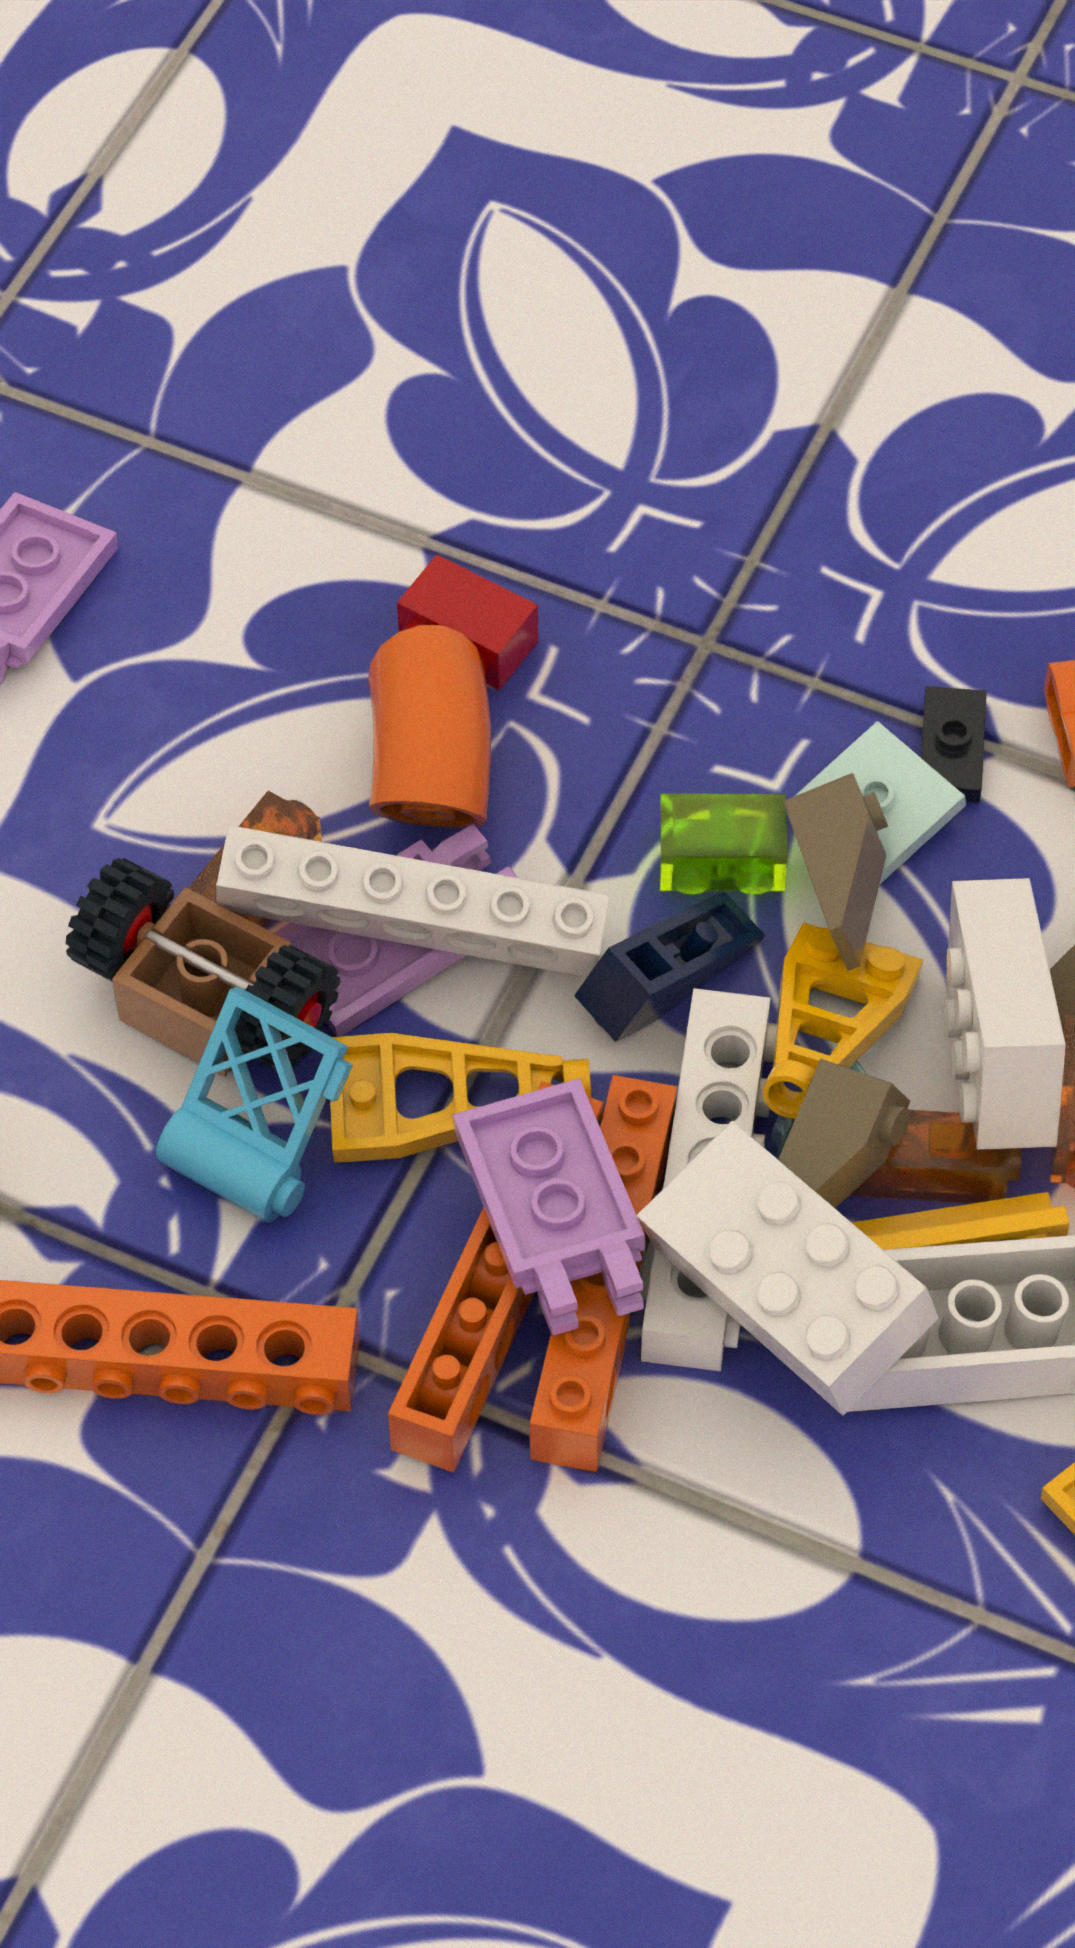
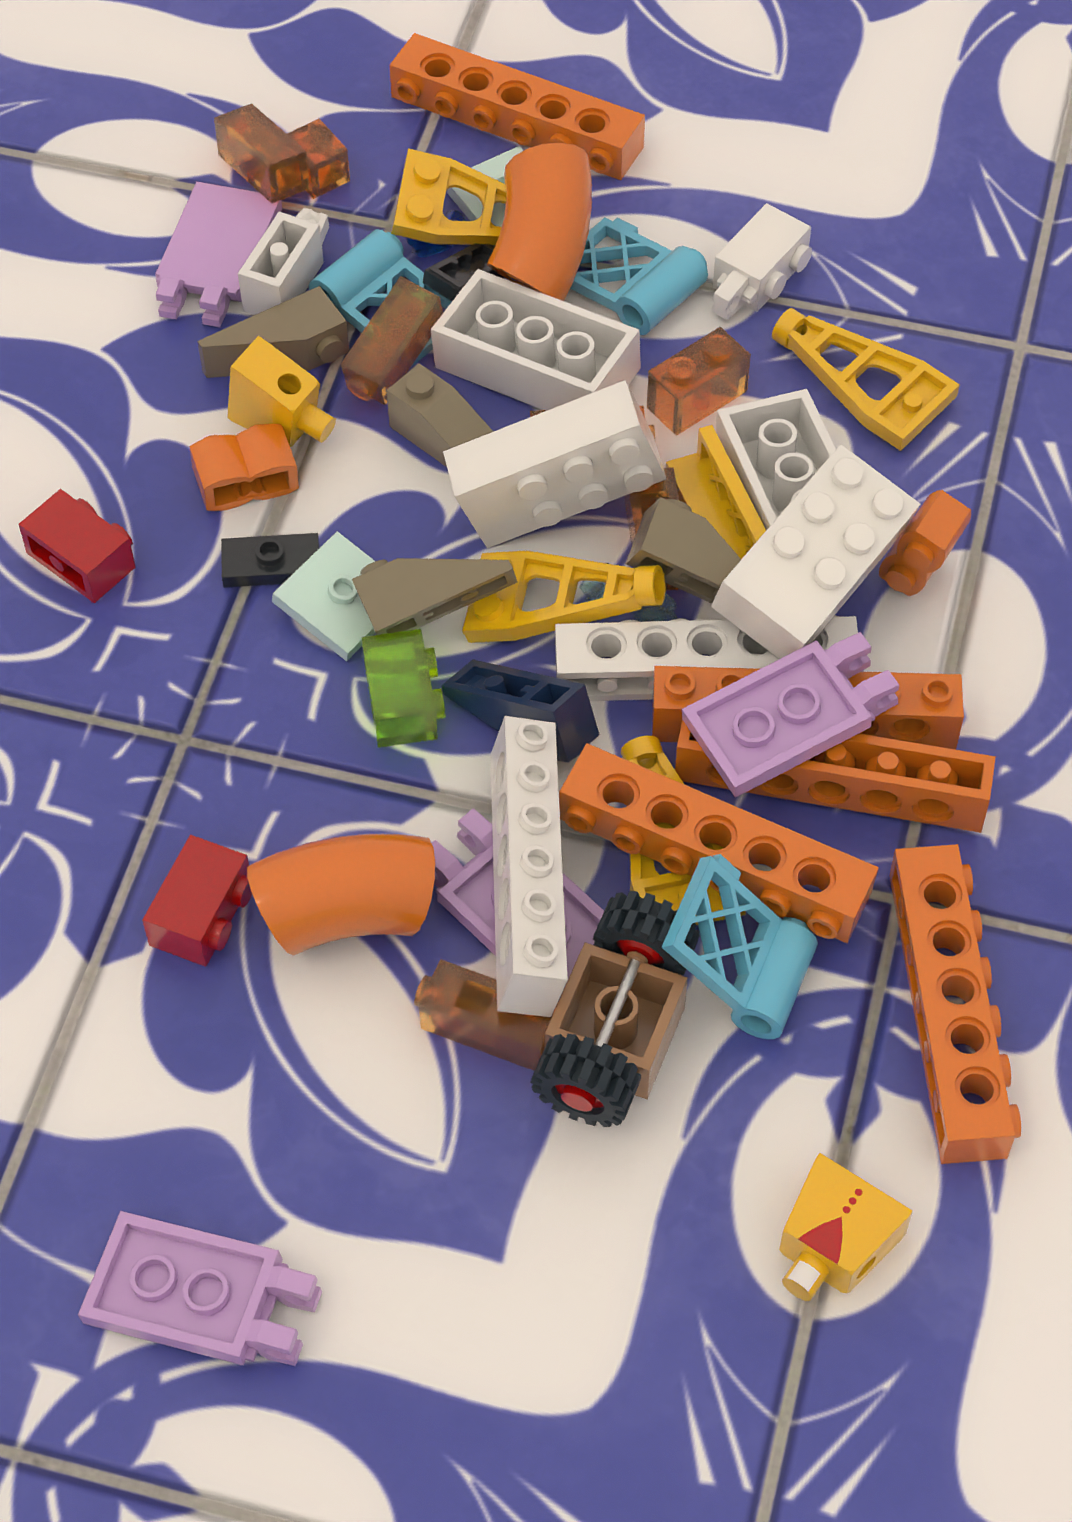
camera: 100 degrees left, 0 degrees up
none -> red brick [18,488,136,603]
none -> orange brick [559,743,879,944]
none -> orange brick [879,490,971,596]

